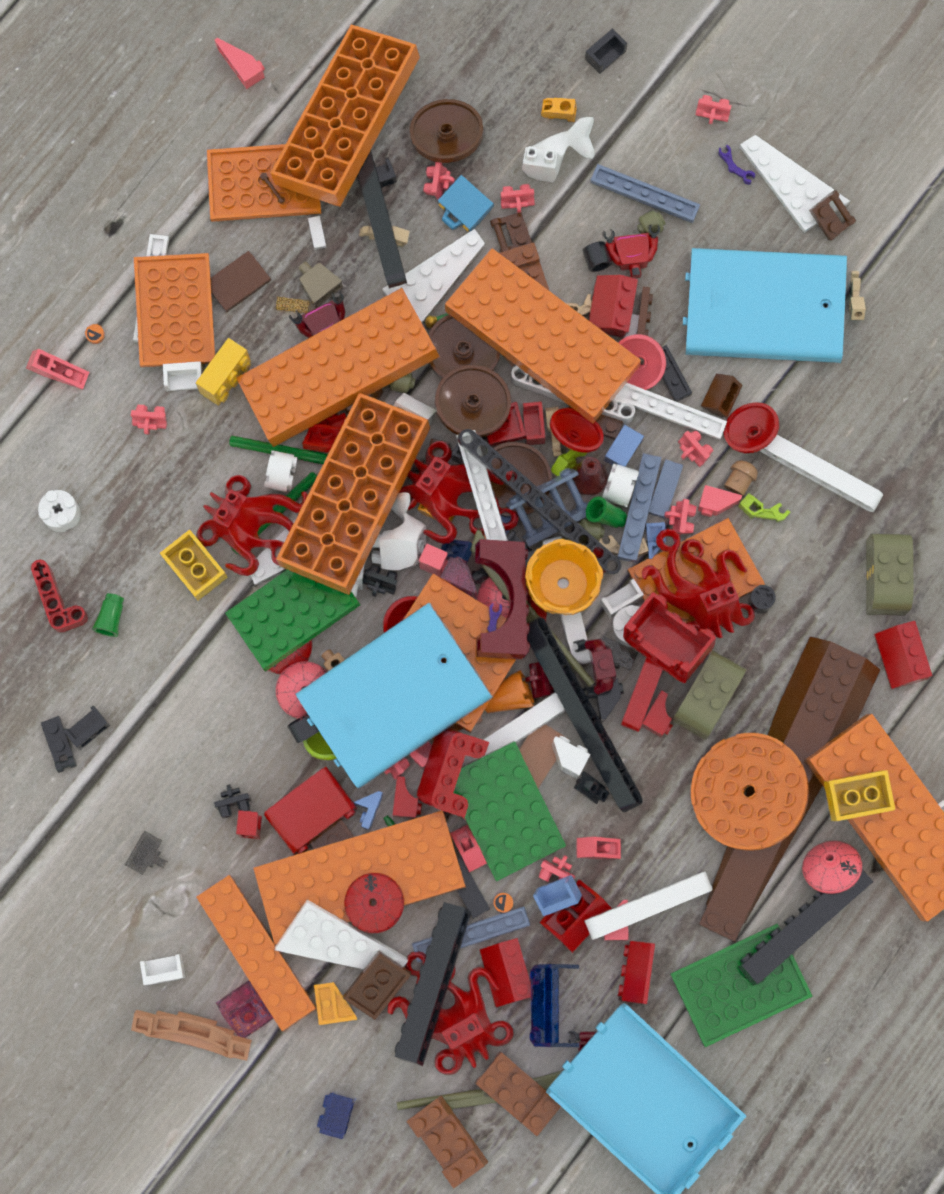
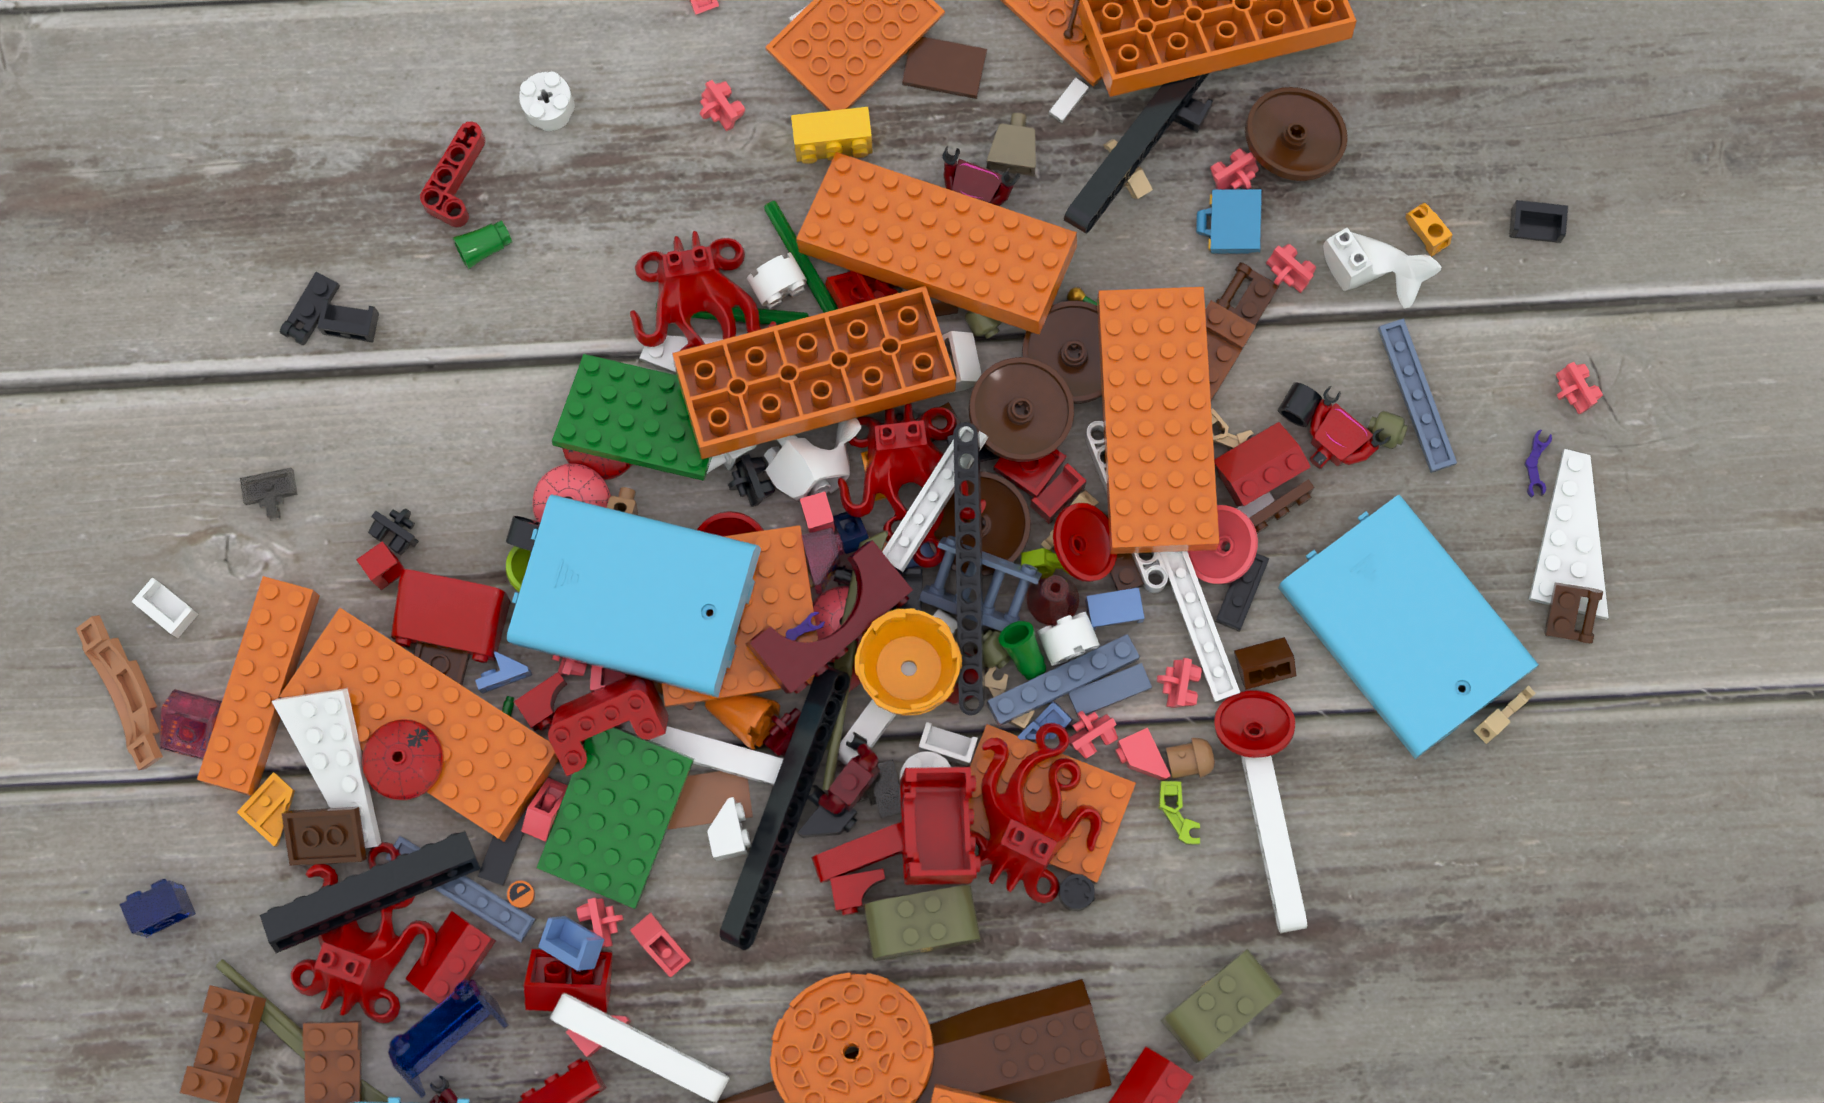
camera: 50 degrees right, 0 degrees up
yellow brick [160,529,228,601] -> none
white panel [163,362,203,391] -> none
clear yellow piece [276,296,310,313] -> none
white wing [382,229,485,323] -> none
black hips [574,771,609,804] -> none

